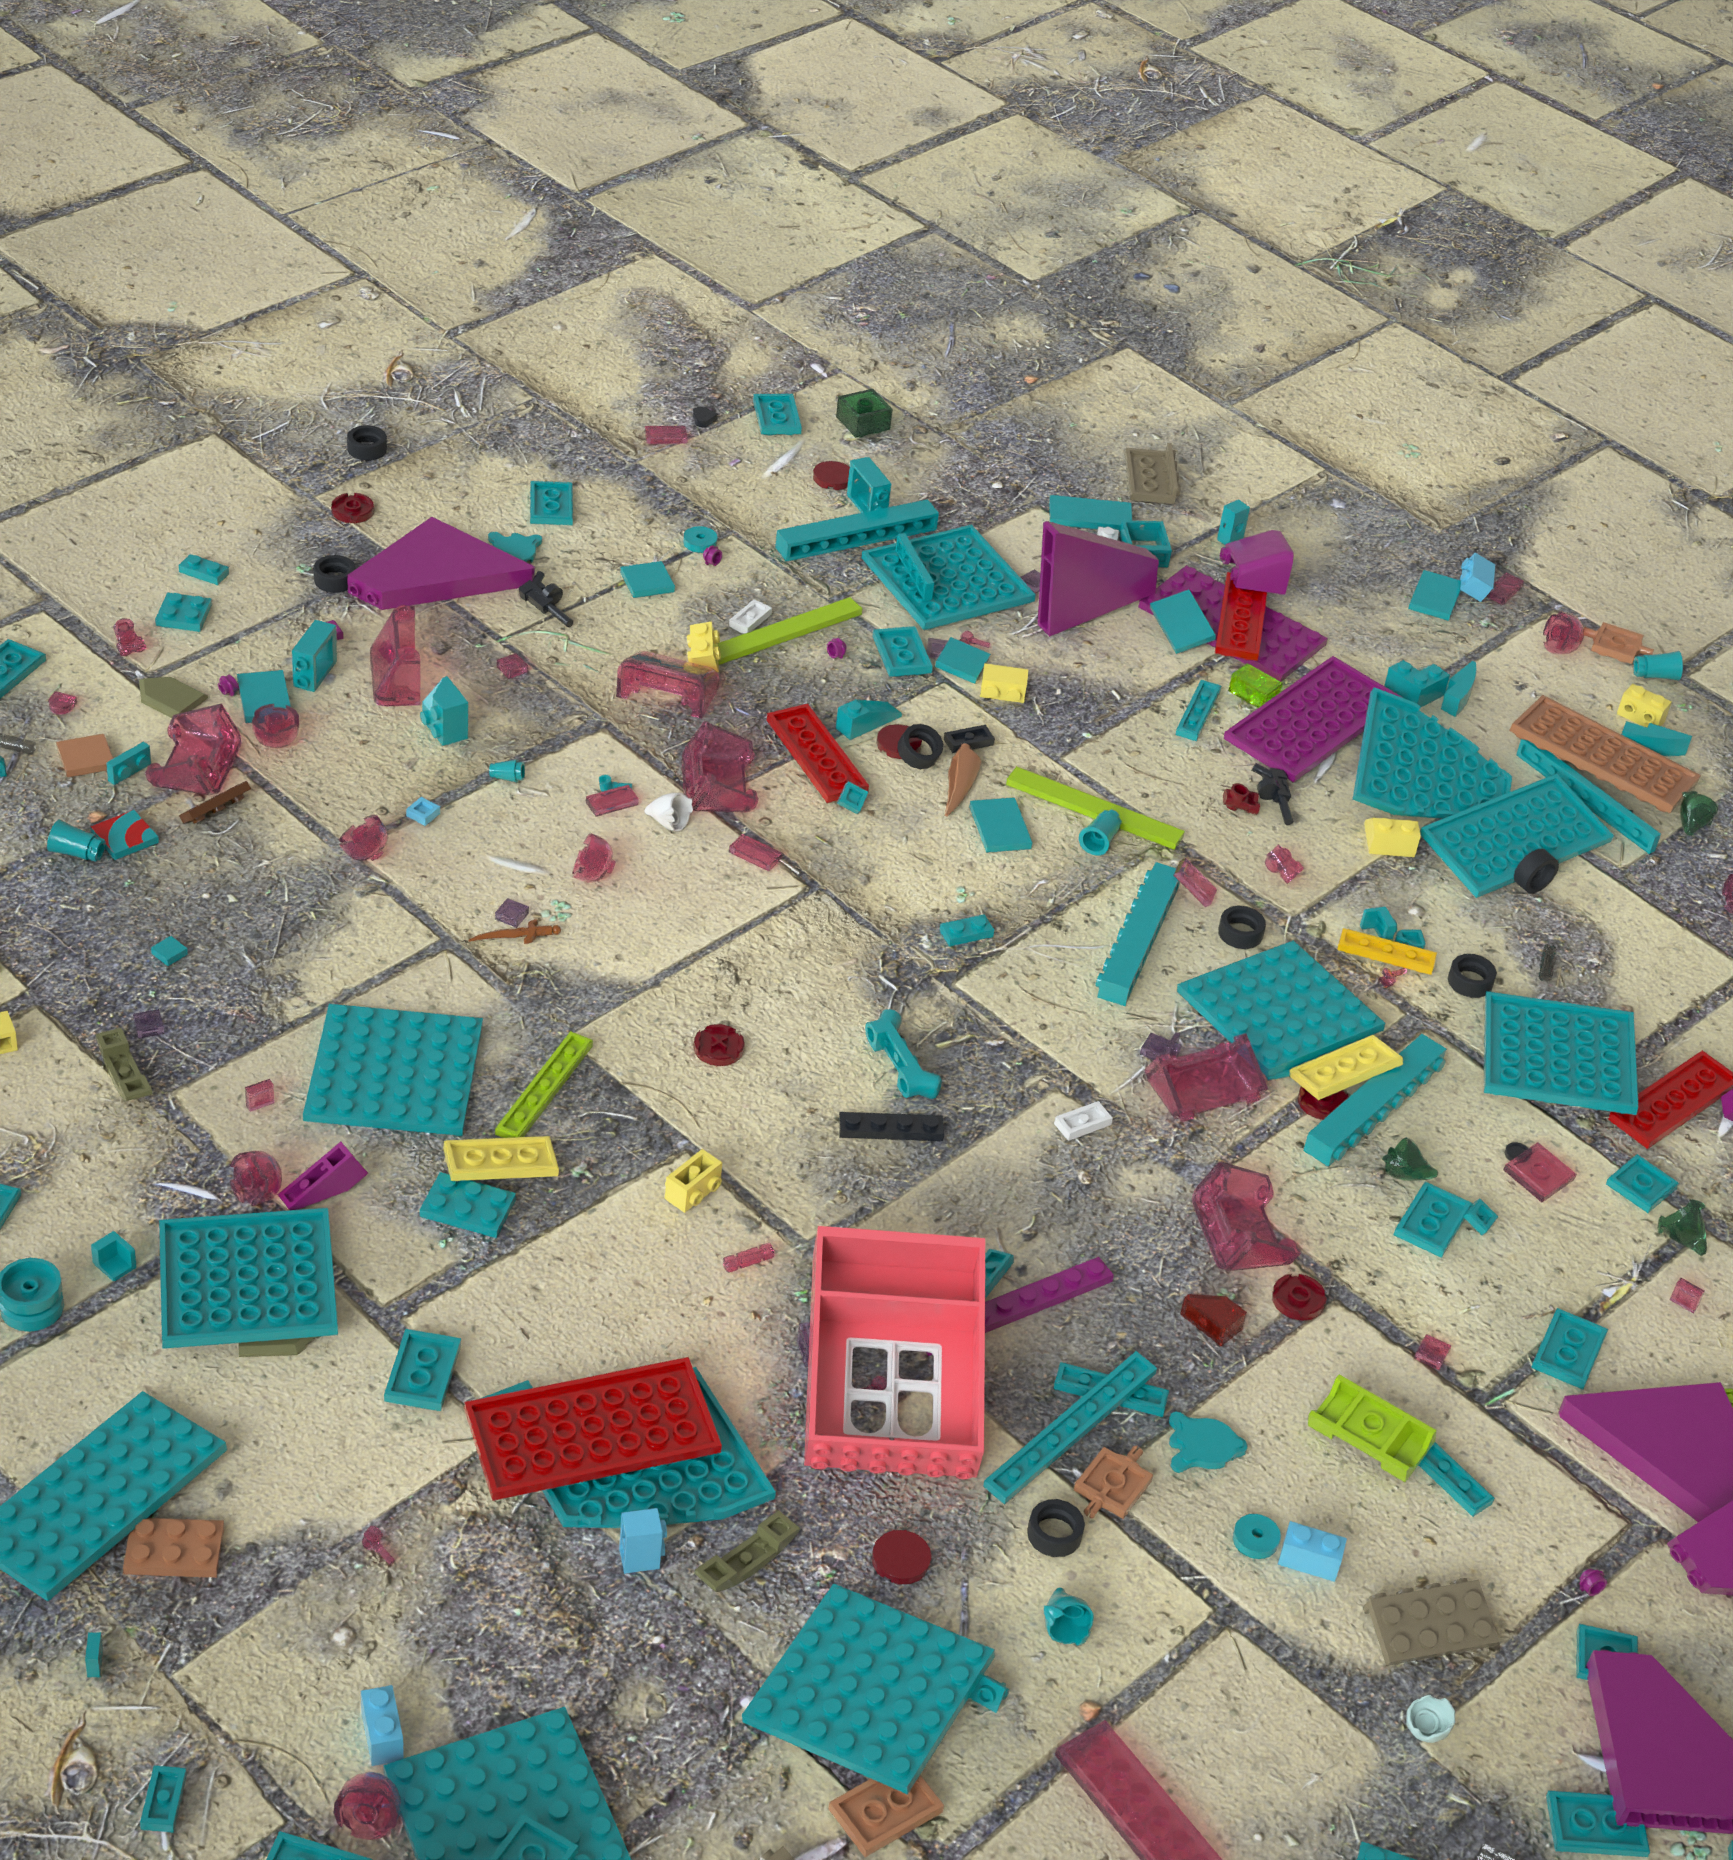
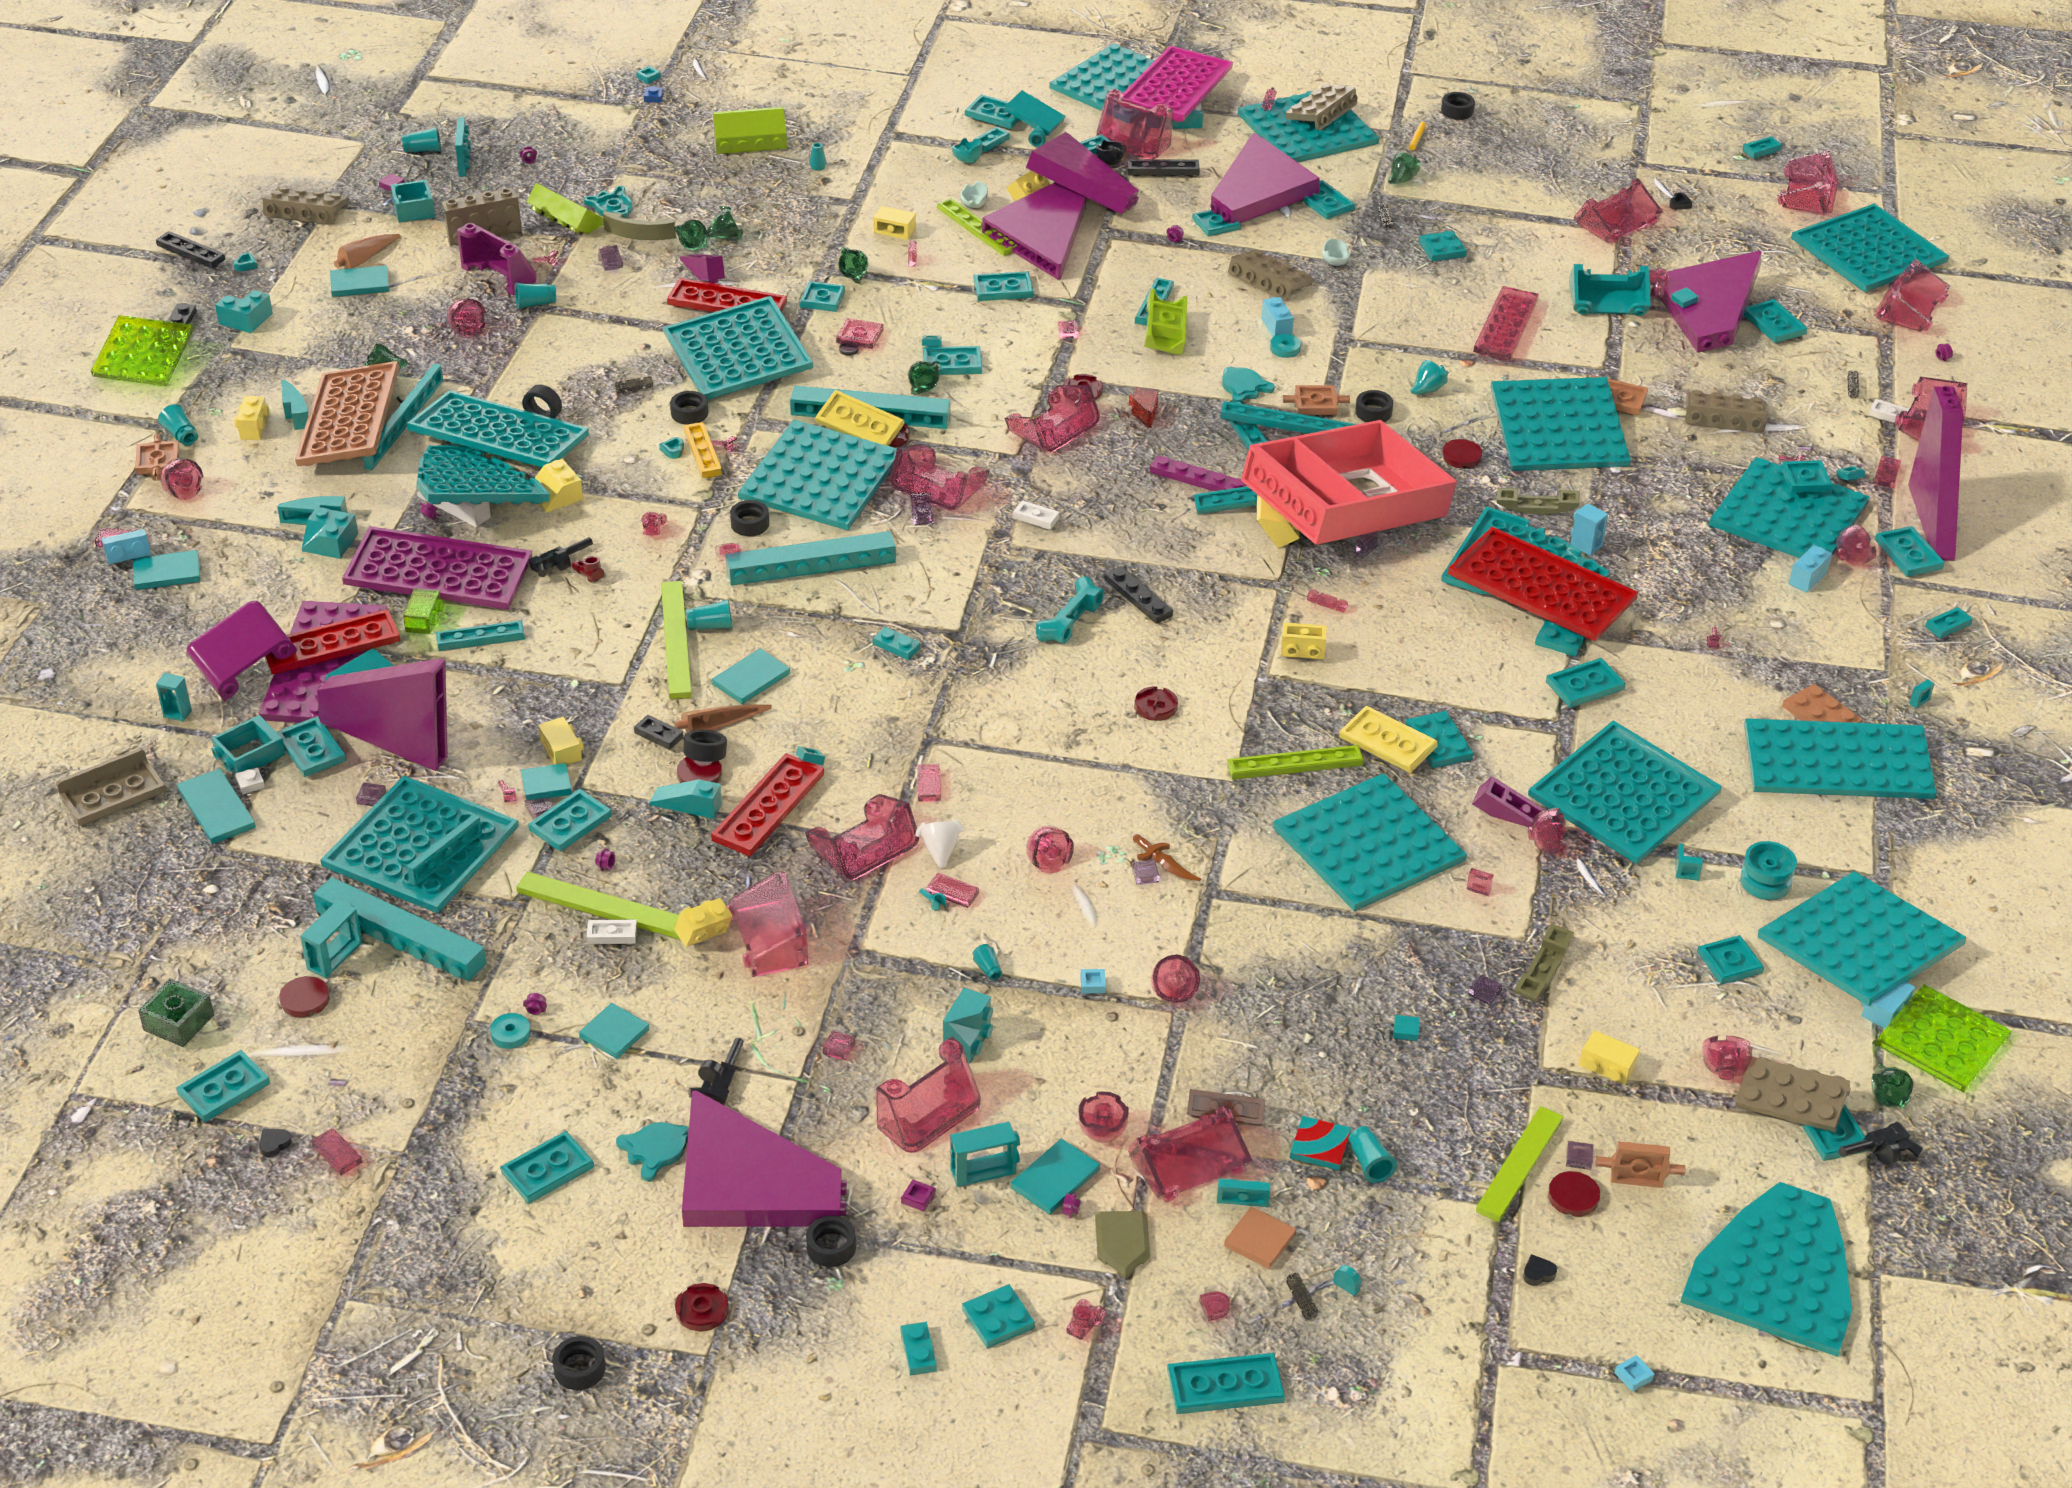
camera: 120 degrees left, 0 degrees up
teal bracket [1360,907,1397,941] -> none

